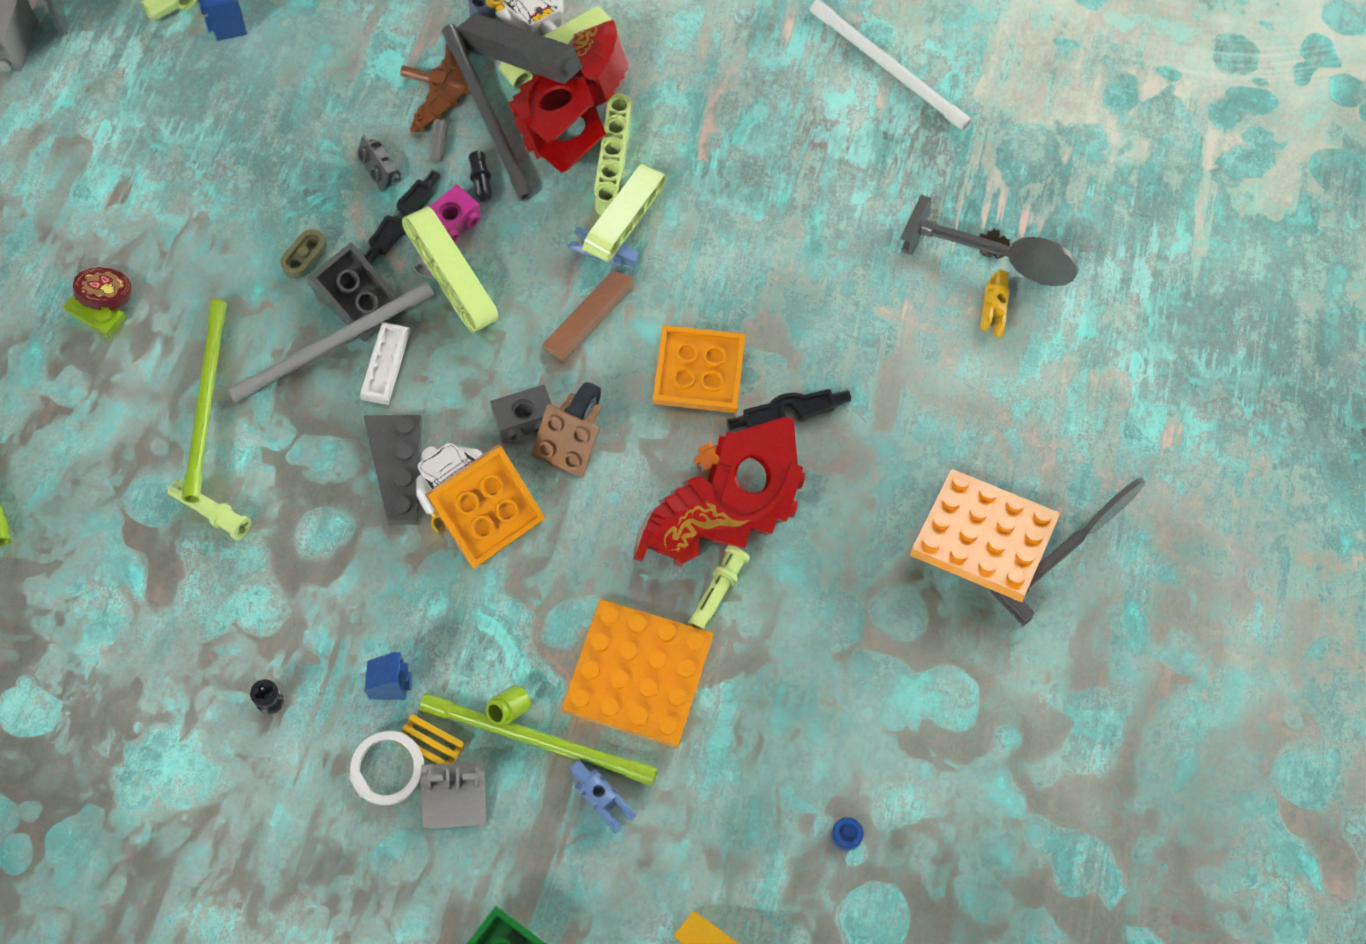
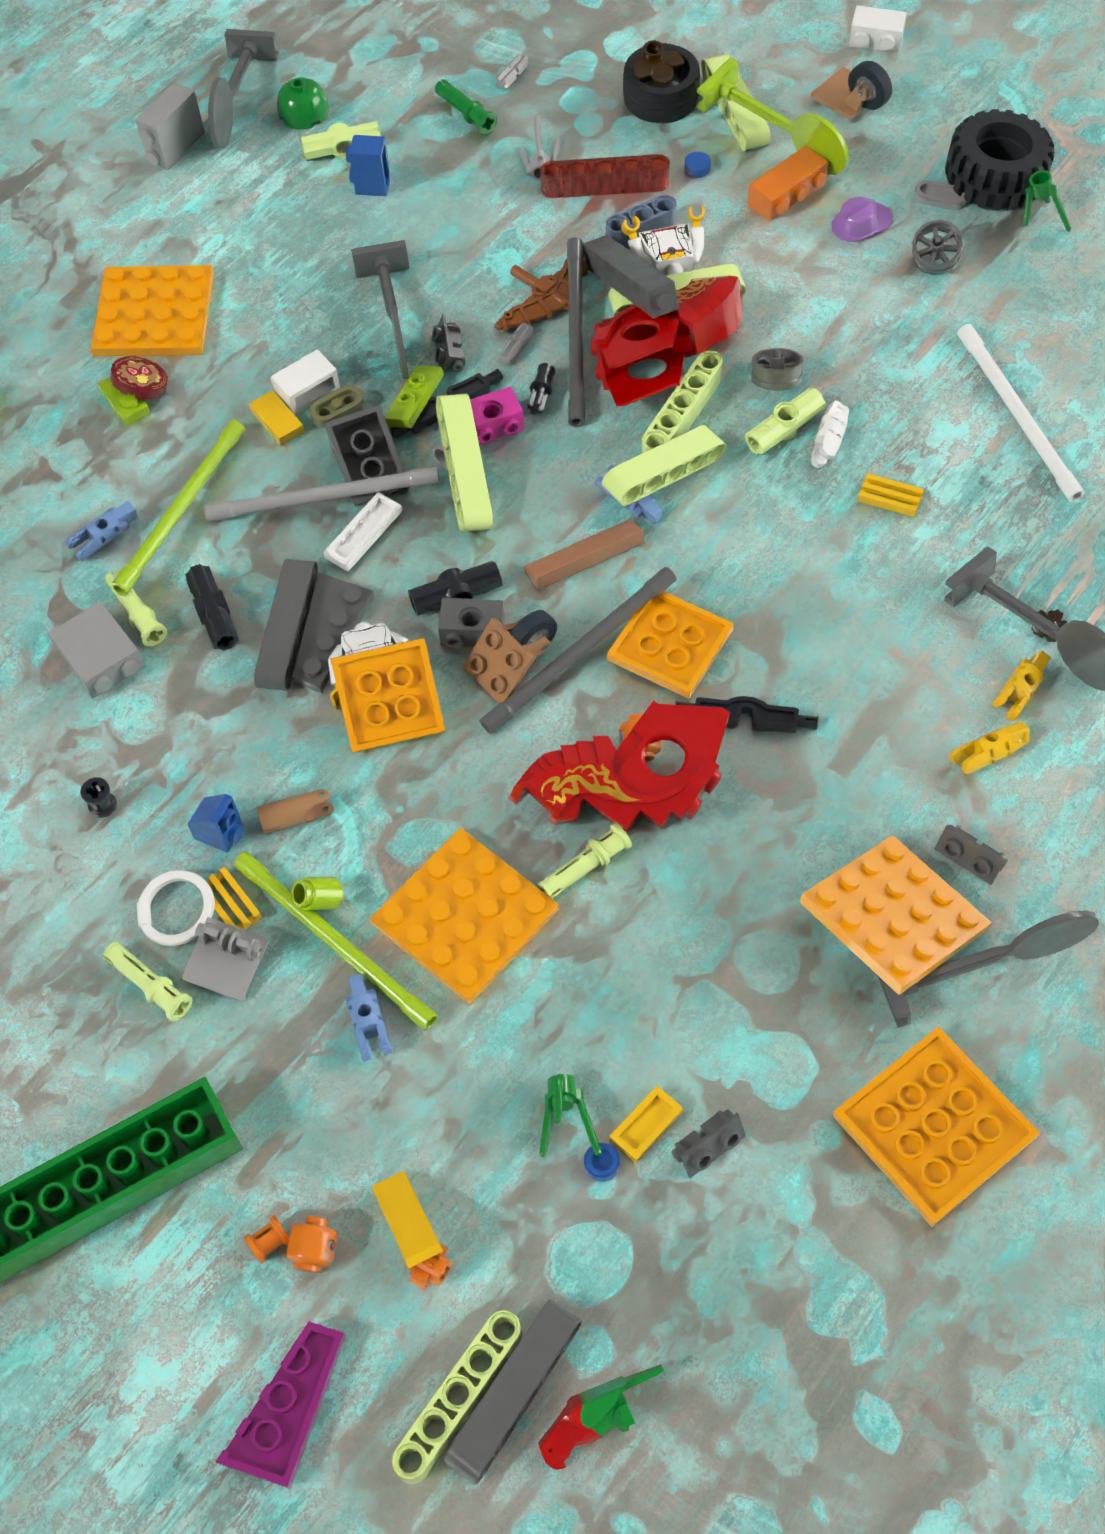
camera: 30 degrees right, 5 degrees down
none -> light grey brick [47,601,145,699]
none -> medium blue hinge [64,501,137,561]
none -> light orange plate [90,265,214,357]
none -> yellowish green pin [103,942,193,1022]
none -> black piece [185,564,239,651]
none -> yellow tile [249,390,305,446]
none -> dark grey beam [254,559,318,691]
none -> medium nougat piece [256,789,333,835]
none -> white brick [270,349,340,415]
none -> dark grey piece [351,240,410,379]
none -> lime plate [384,365,444,428]
none -> black piece [408,560,503,616]
none -> dark grey piece [479,566,677,735]
none -> green plant [539,1074,602,1157]
none -> yellow tile [609,1086,684,1164]
none -> dark grey hinge [671,1109,746,1178]
none -> yellowish green piece [745,388,826,455]
none -> flat silver wheel [751,348,803,391]
none -> white hinge [811,400,849,469]
none -> light orange plate [832,1026,1040,1227]
none -> yellow tile [857,473,924,518]
none -> dark grey hinge [934,824,1008,885]
none -> yellow hinge [948,722,1030,775]

